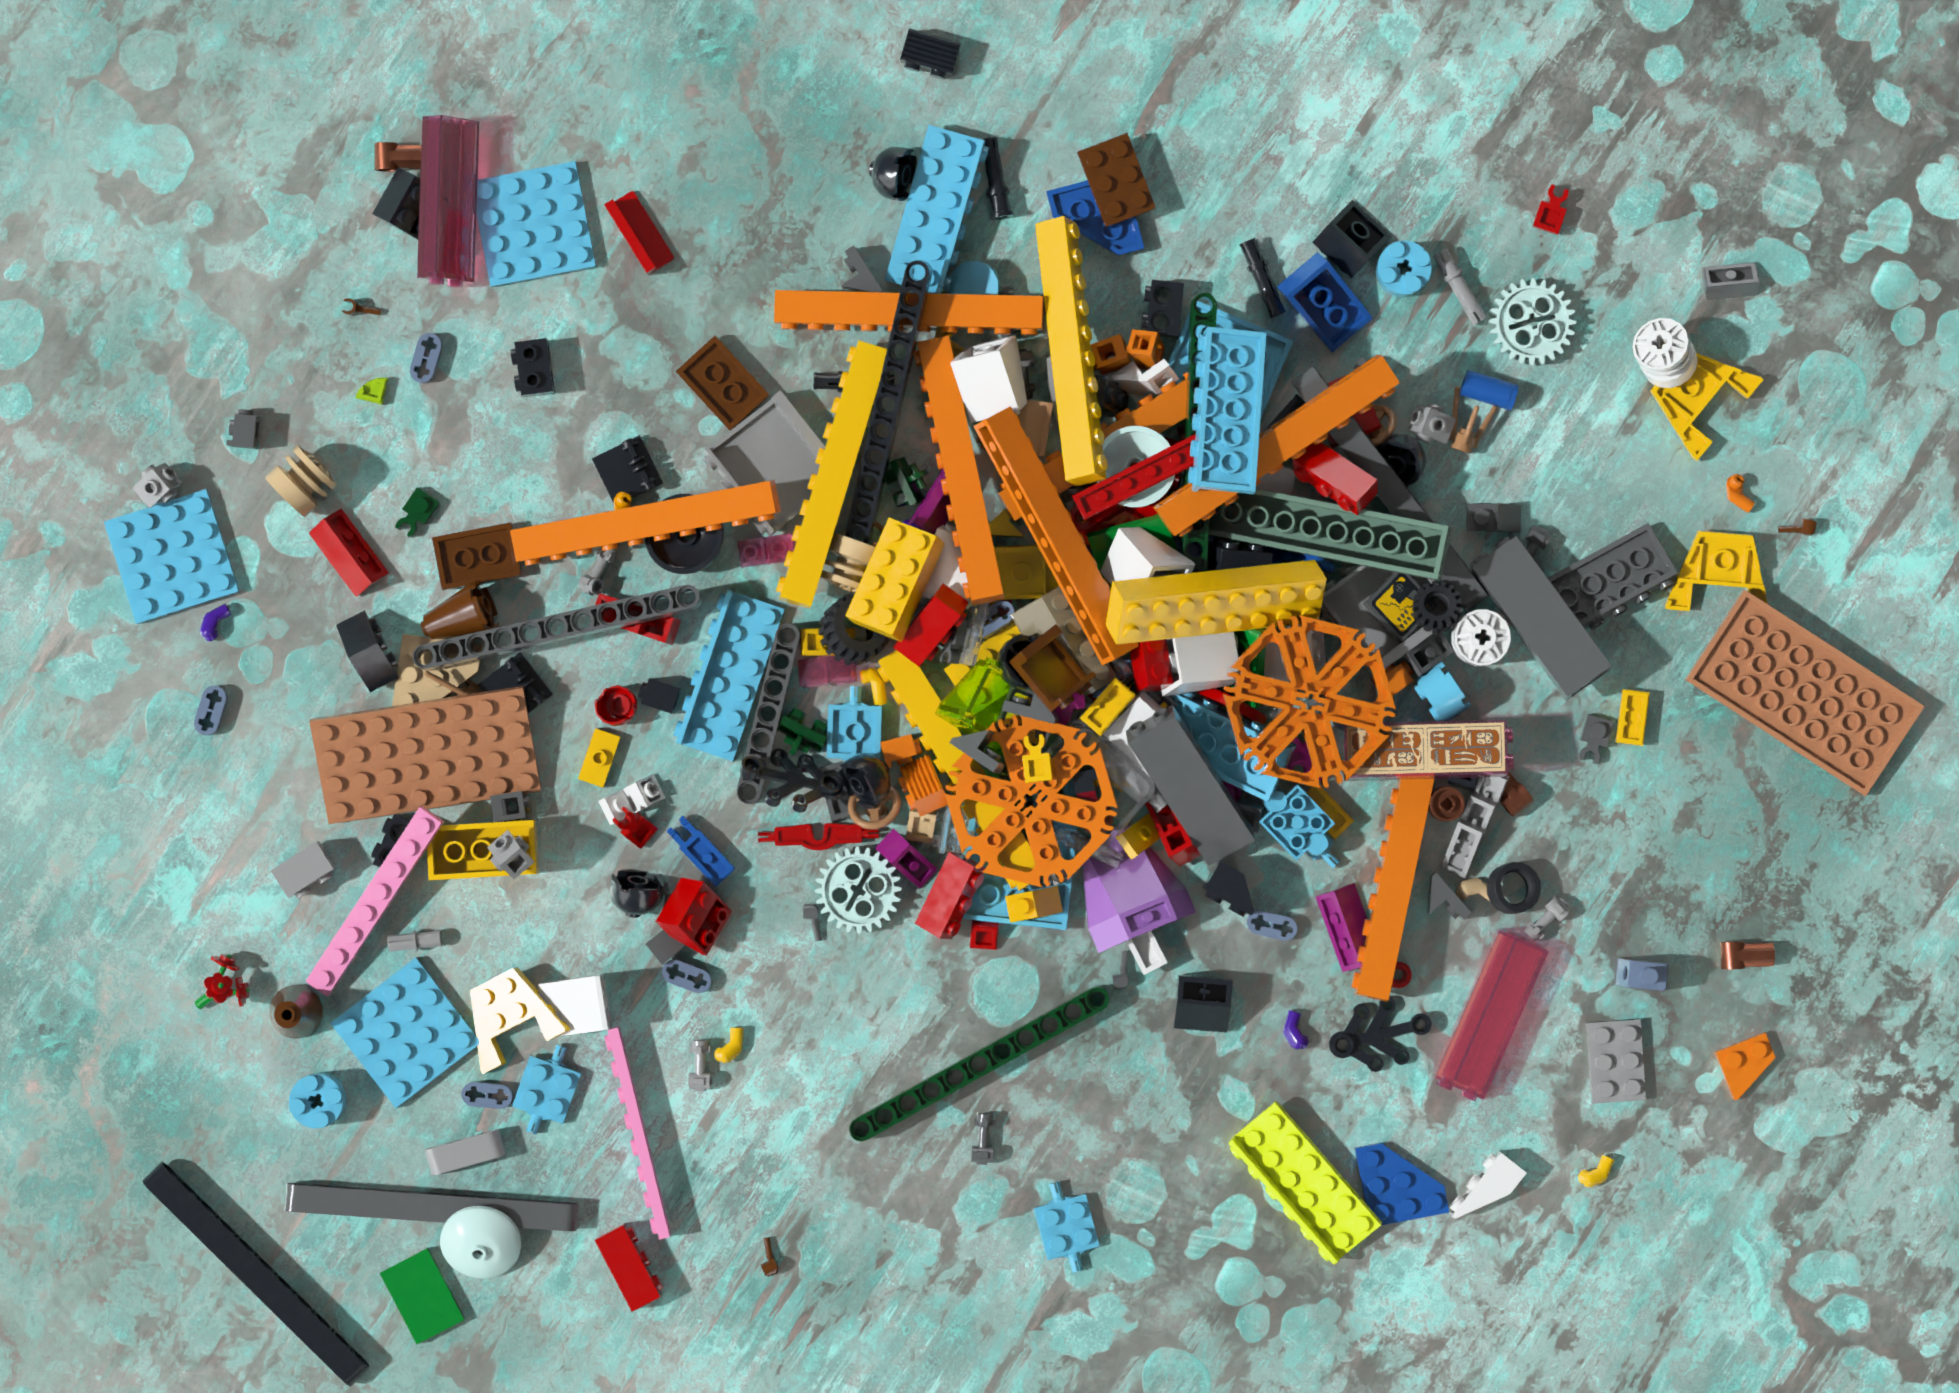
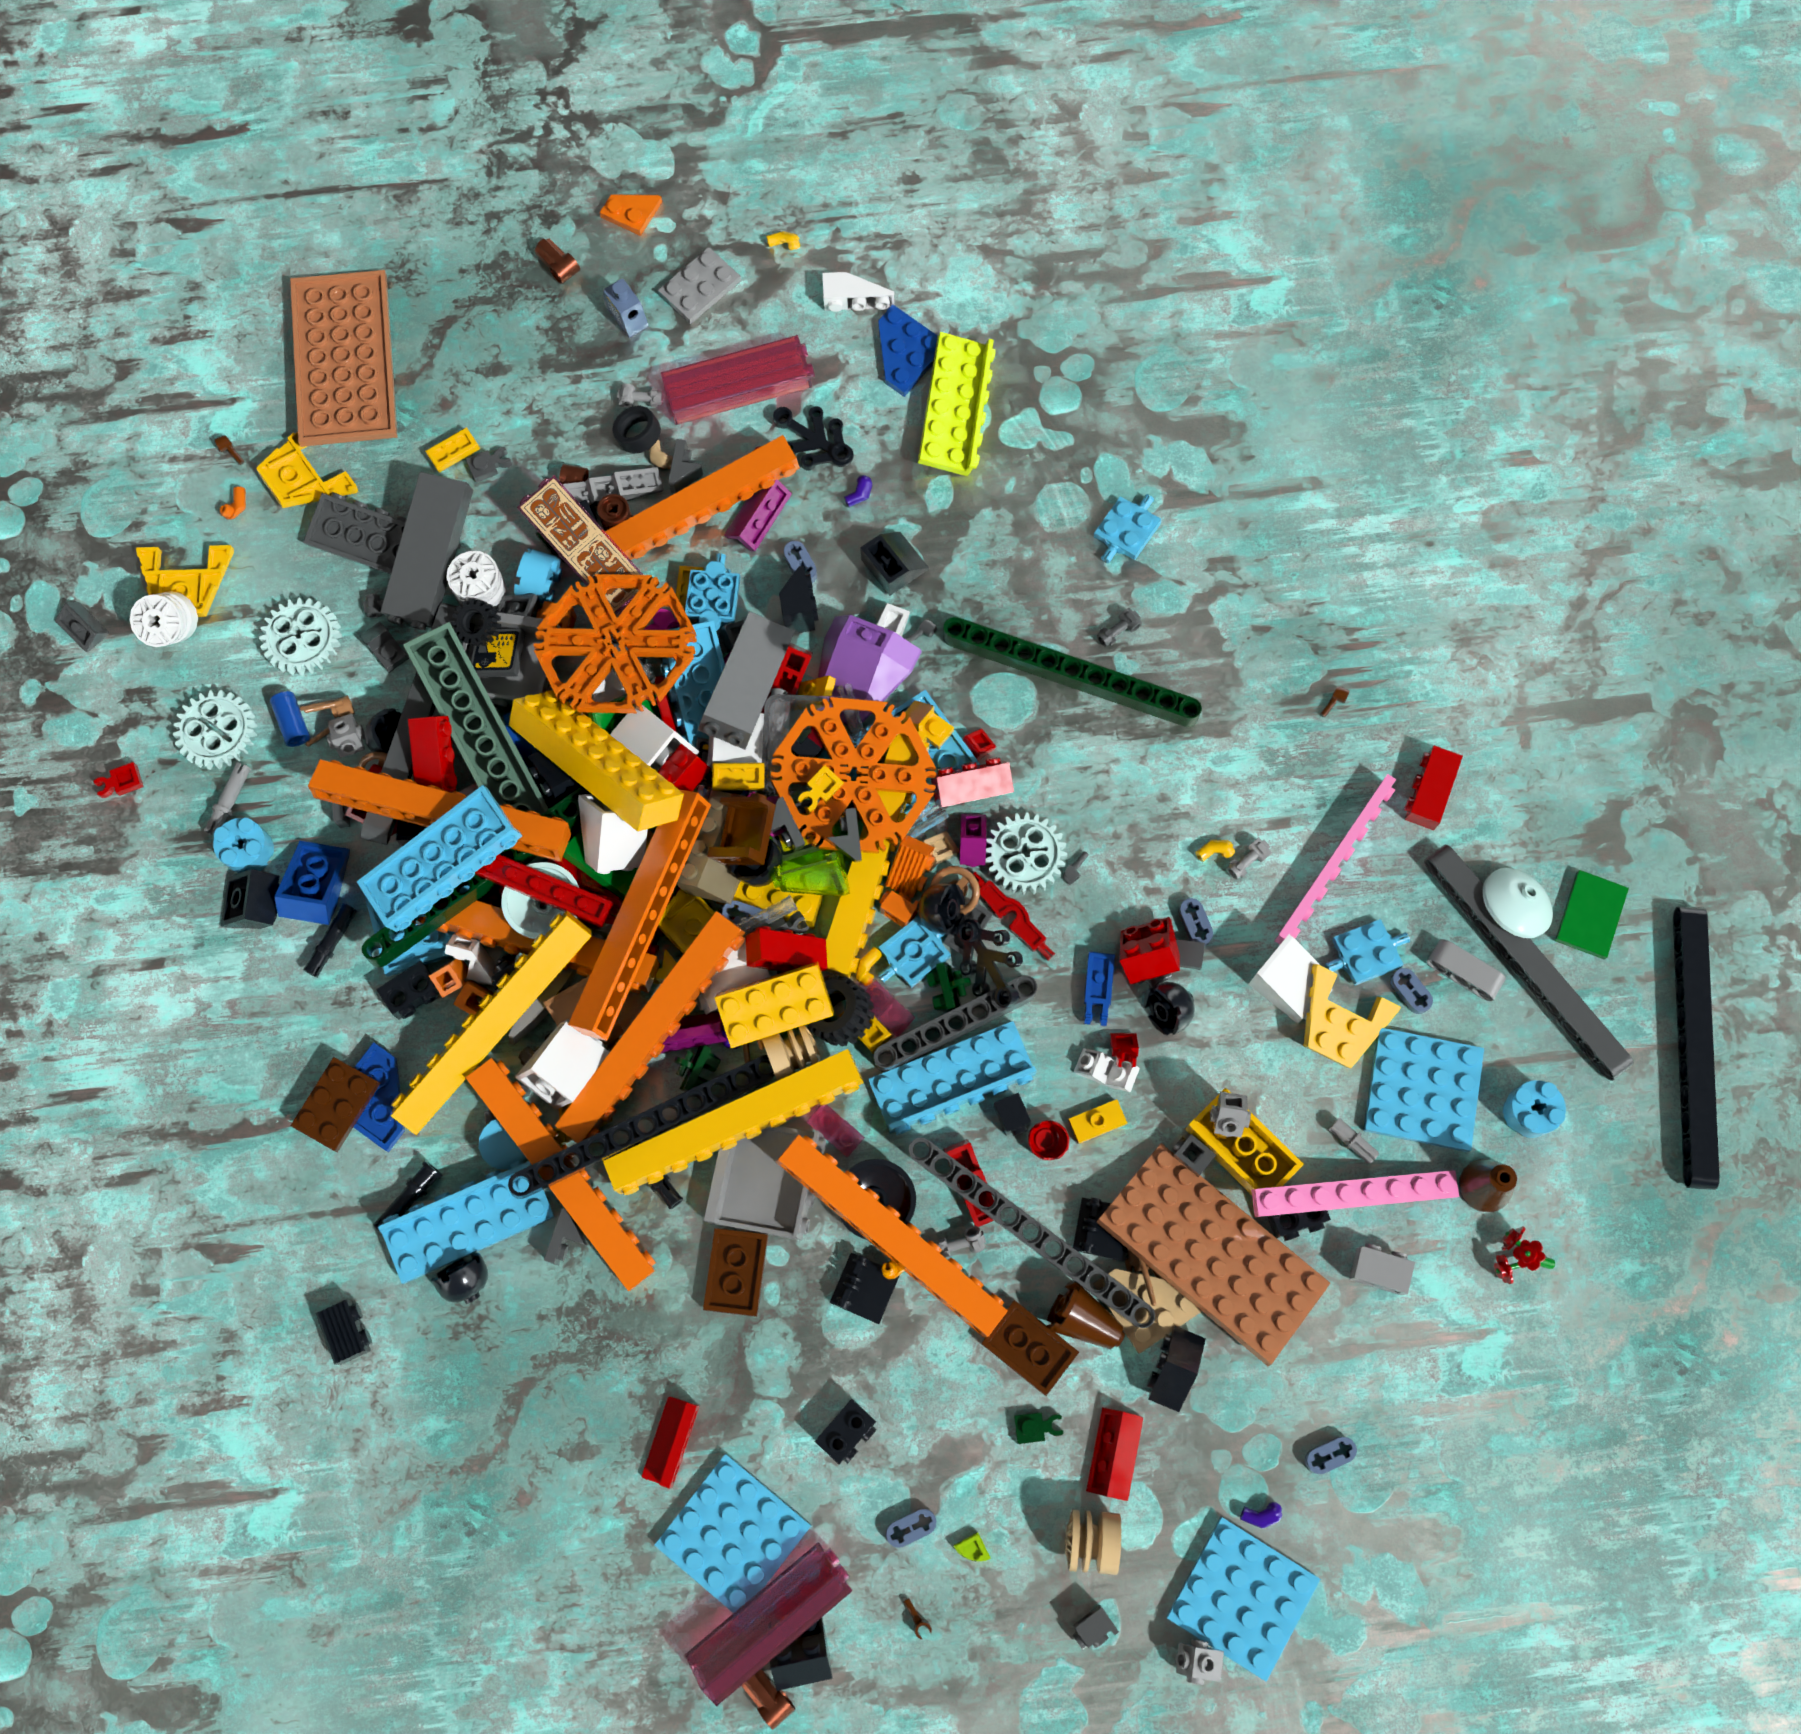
camera: 125 degrees left, 15 degrees down
none -> light aqua gear [259,598,342,676]

